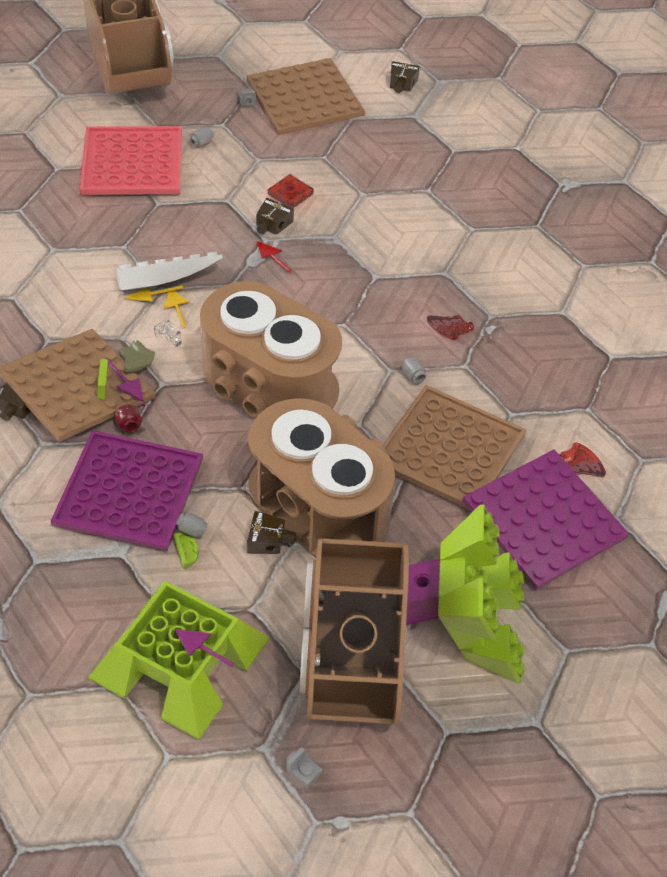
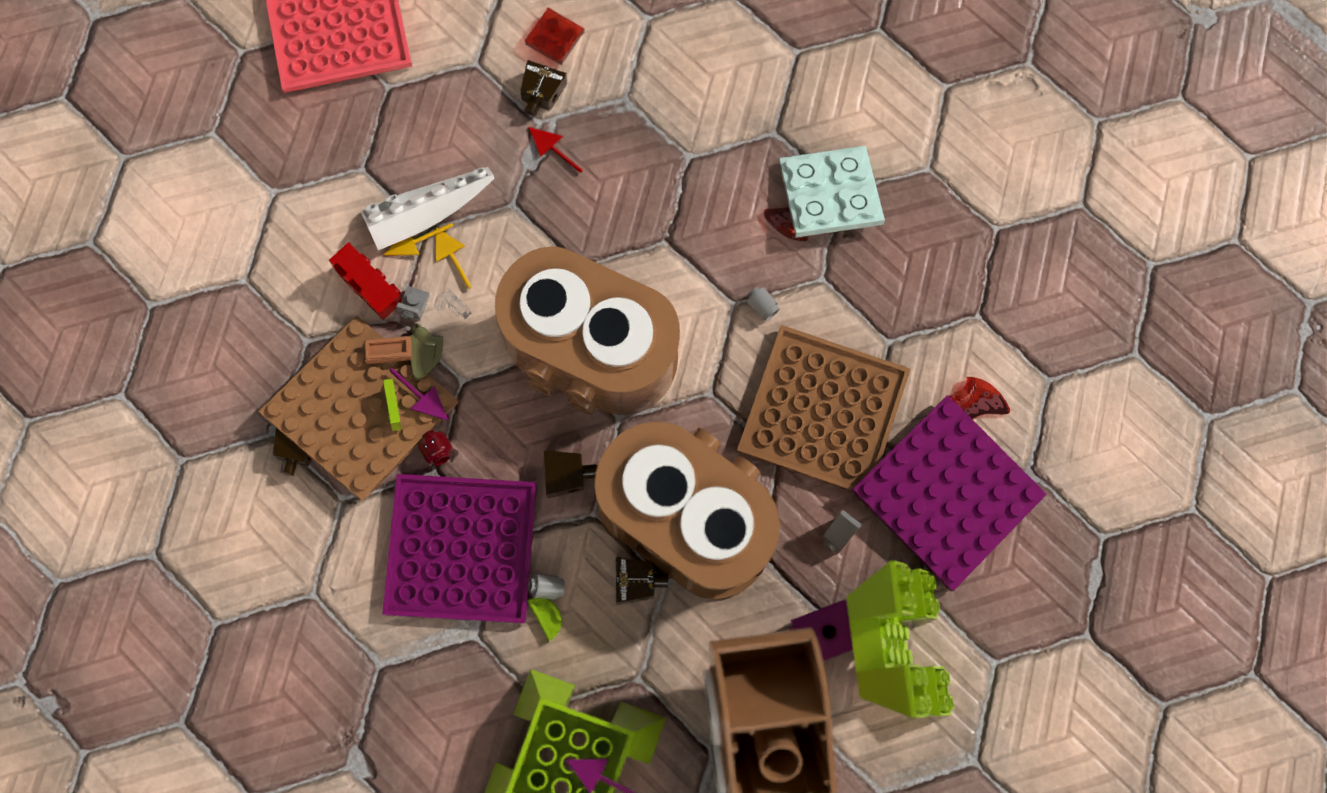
camera: 10 degrees left, 25 degrees up
none -> red wedge [329,242,402,320]
none -> nougat tile [364,336,412,364]
none -> light grey bracket [396,286,430,320]
none -> dark brown torso [544,450,597,498]
none -> light aqua piece [779,146,885,237]
none -> light grey slope [820,510,862,554]

